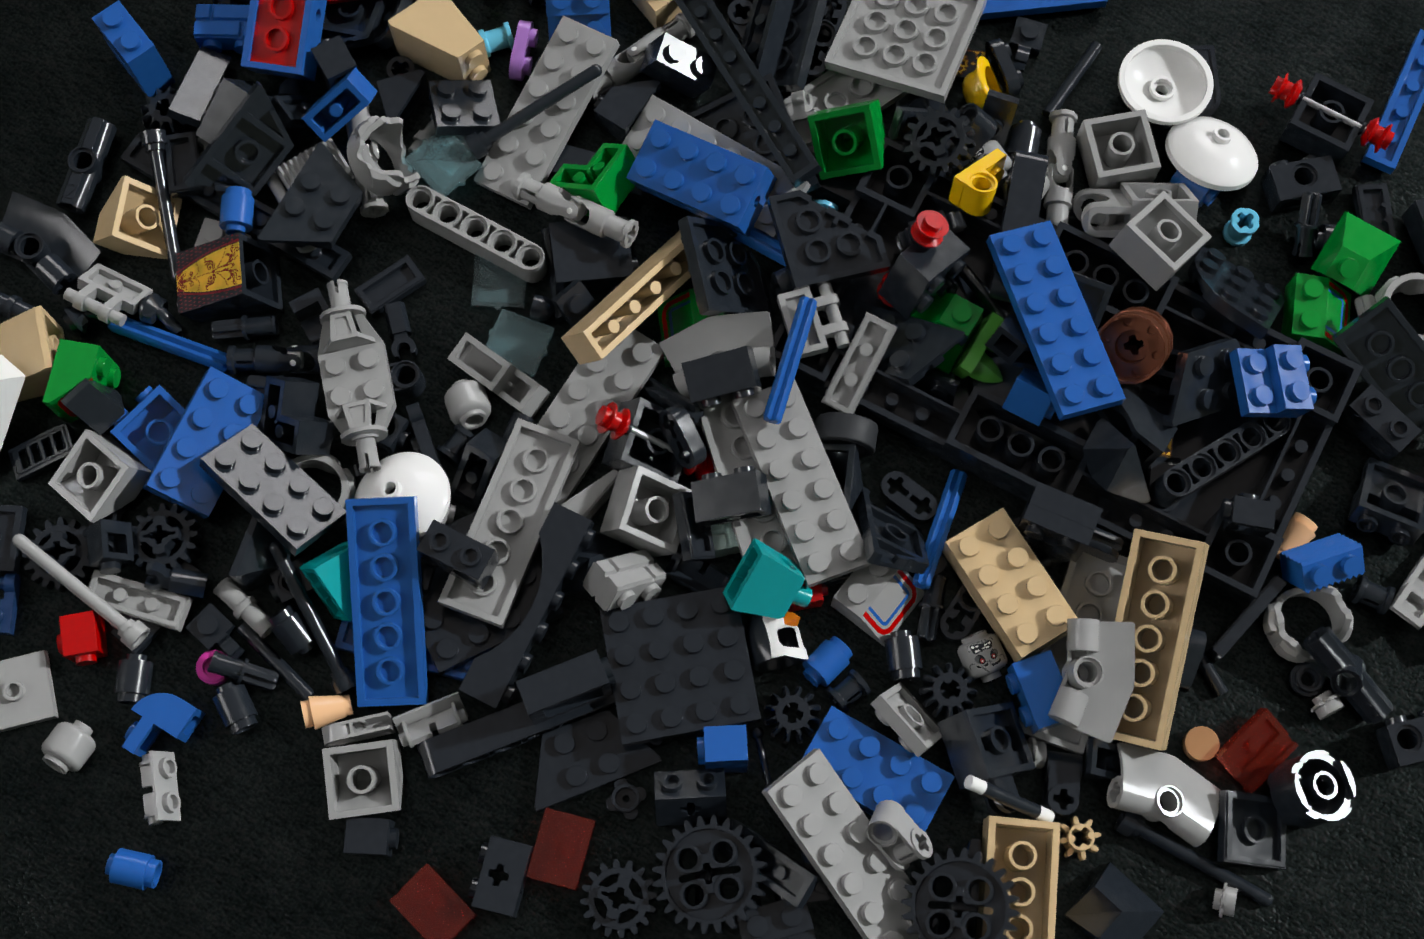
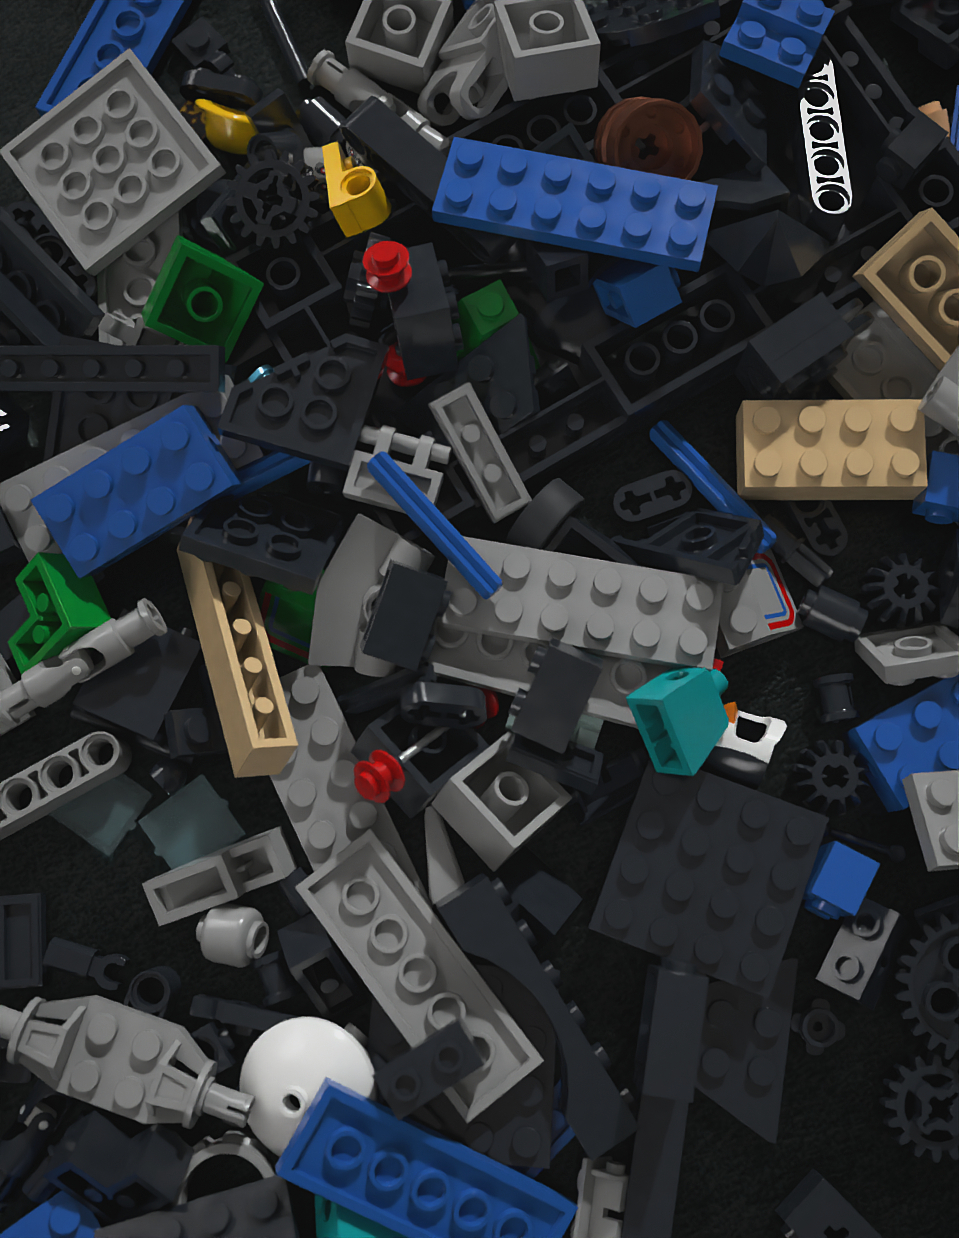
camera: 55 degrees left, 5 degrees up
clear red plate [526,807,595,891] -> none
light grey brick [583,549,666,611] -> none
blue brick [802,636,853,687] -> none
bright green tile [952,312,1004,383] -> none
light grey head [957,629,1008,683] -> none

